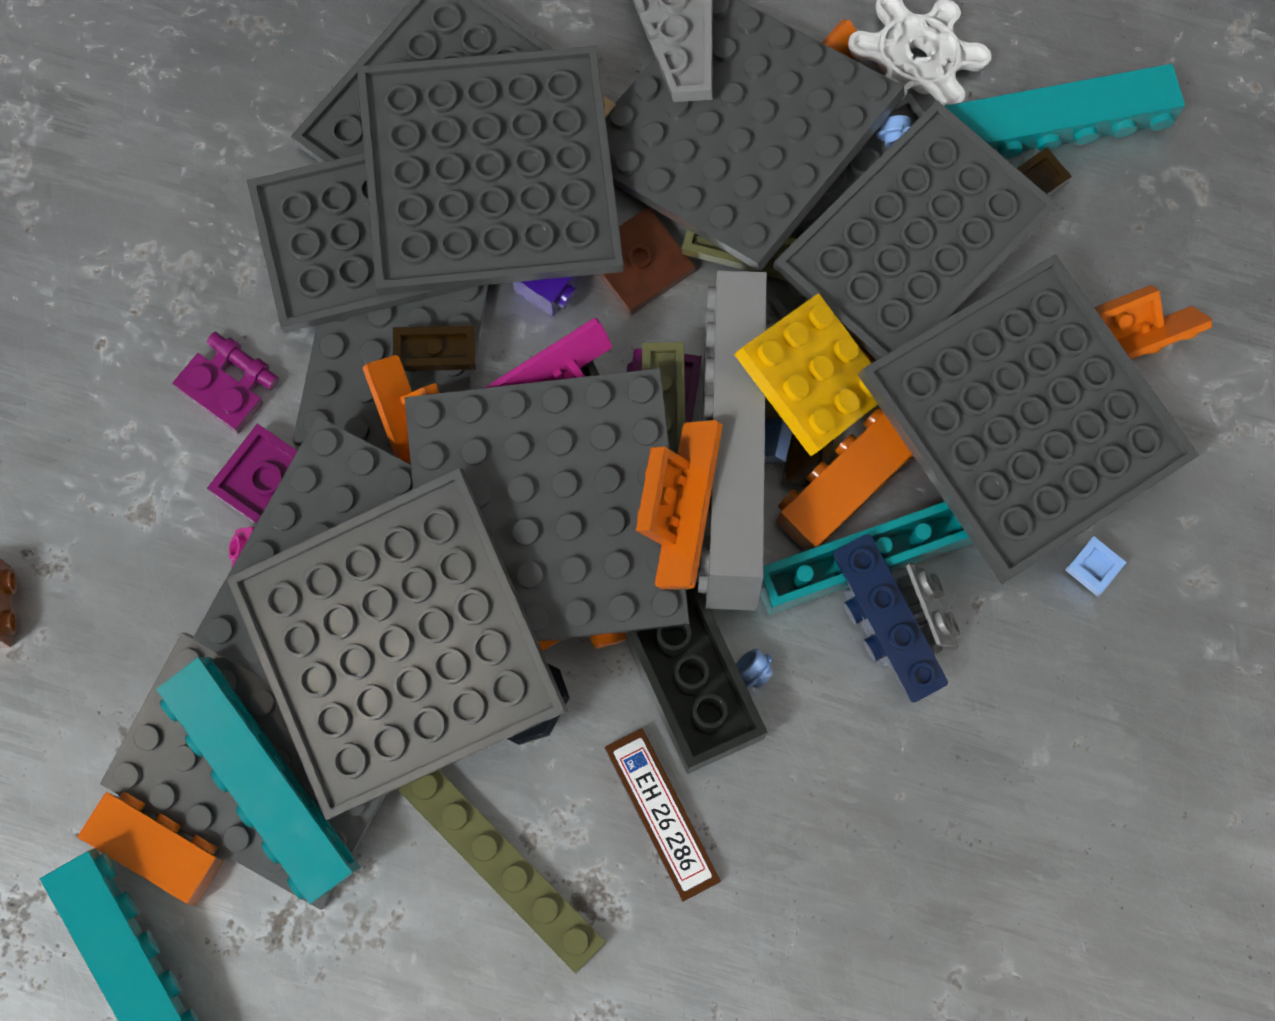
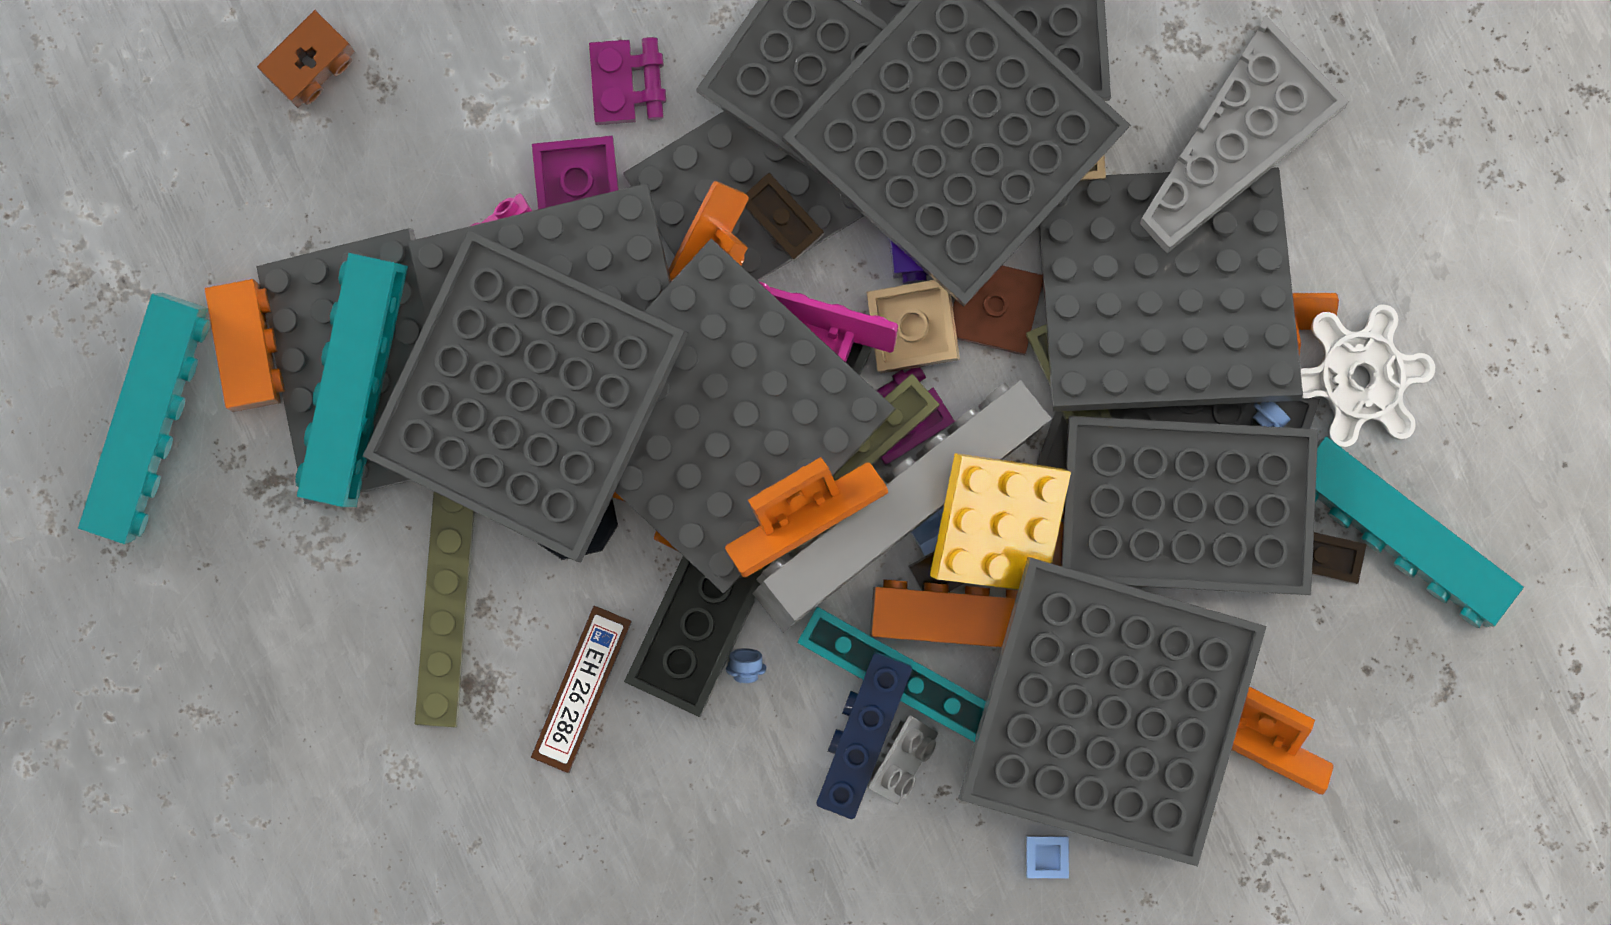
camera: 50 degrees right, 10 degrees up
none -> tan plate [866,280,960,374]

